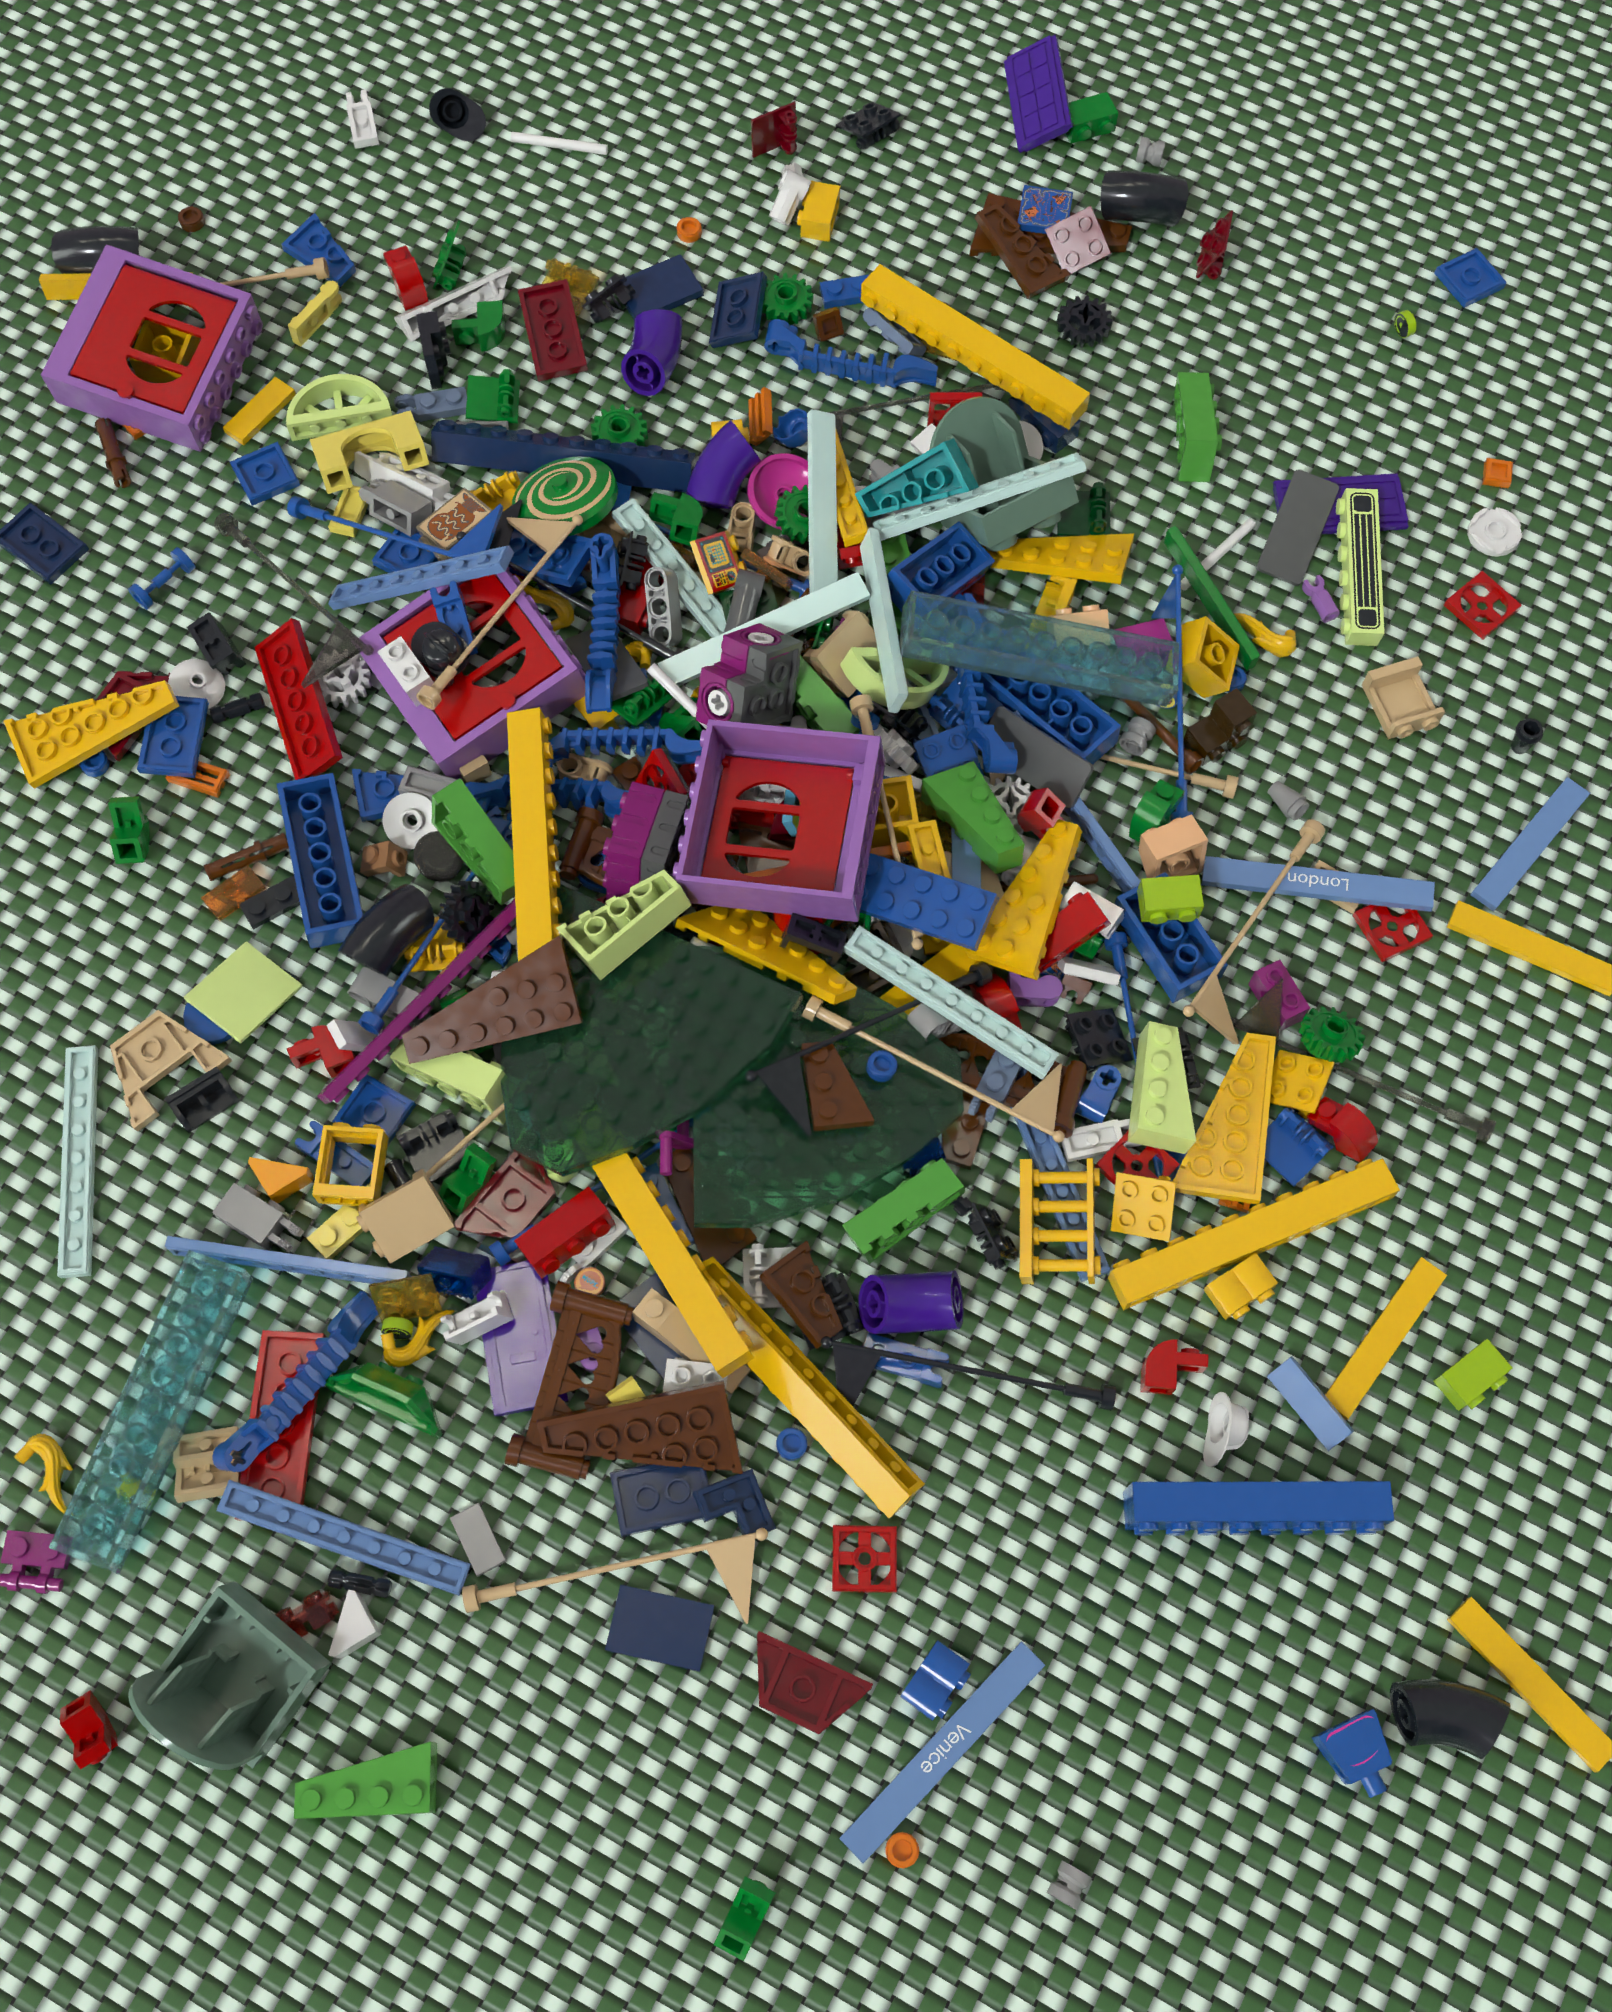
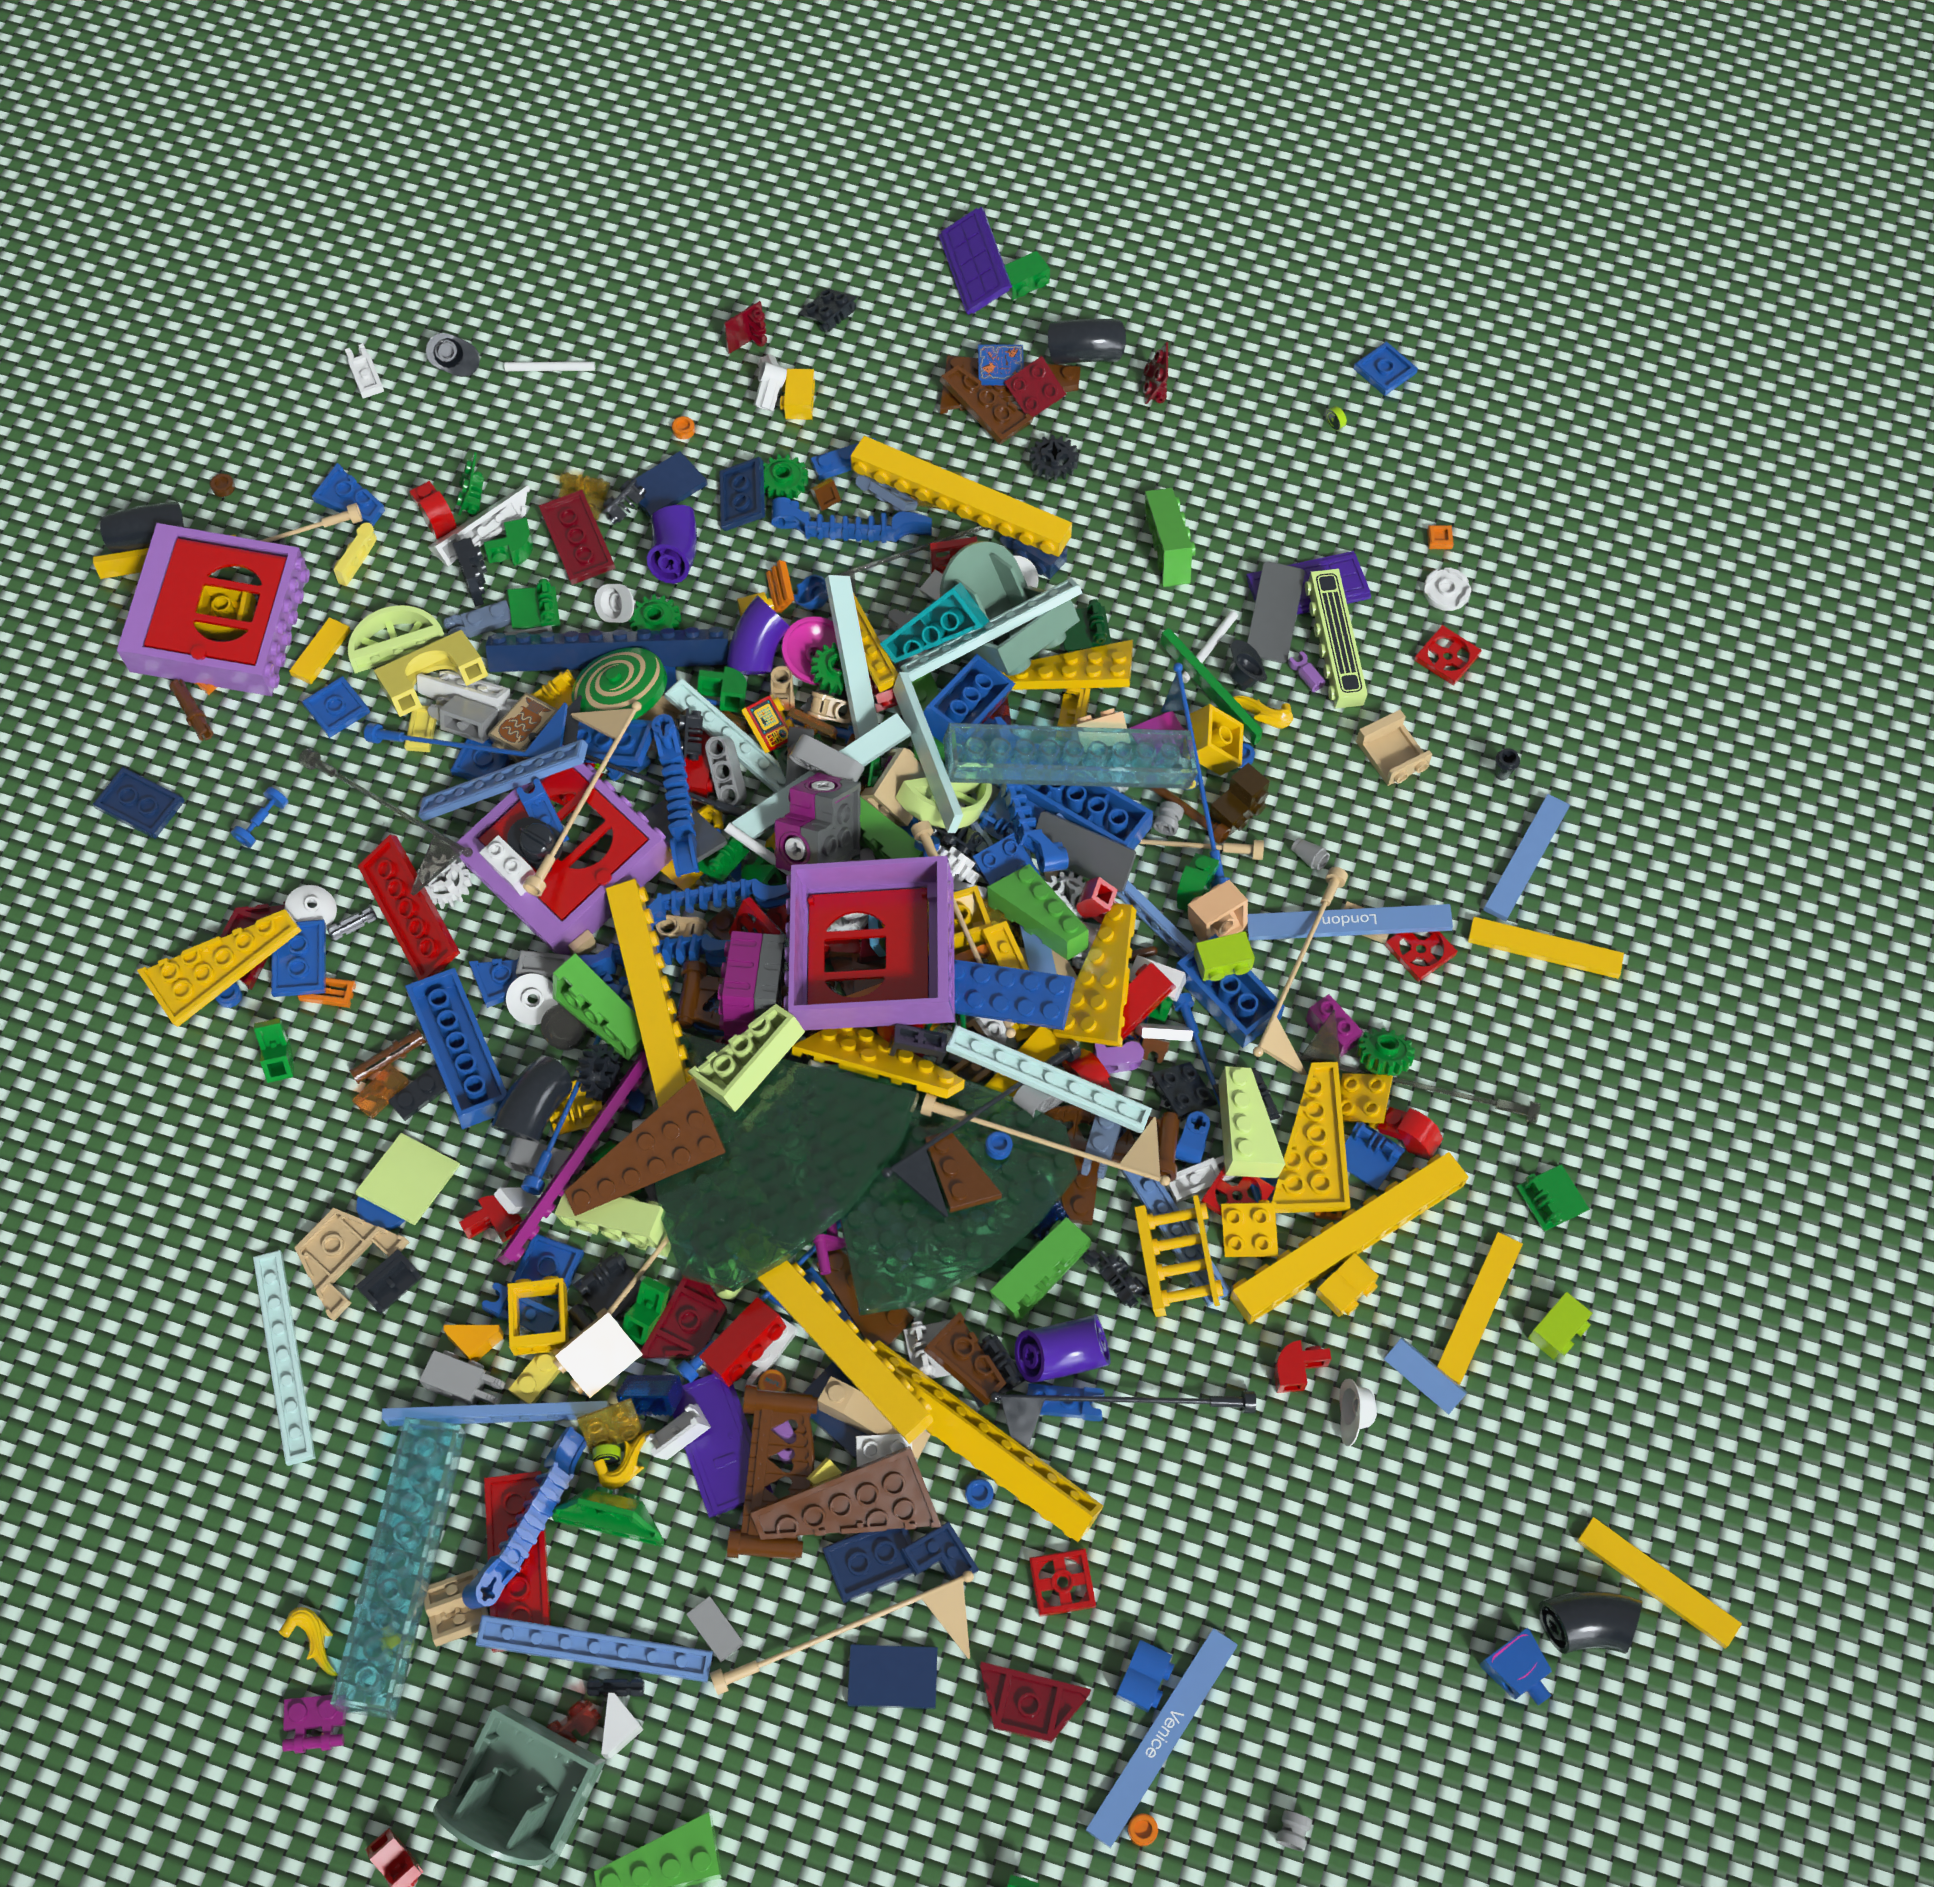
camera: 10 degrees left, 5 degrees down
black hinge [187,612,246,675] -> none
medium nougat bracket [360,841,408,877] -> none
yellow piece [515,574,574,632] -> none
blue brick [1123,1481,1394,1536] -> none
light grey wheel [1136,137,1166,167] -> none
none -> white piece [594,584,636,623]
none -> light grey beam [789,734,865,782]
none -> black piece [1228,640,1267,691]
none -> green hinge [1516,1164,1590,1232]

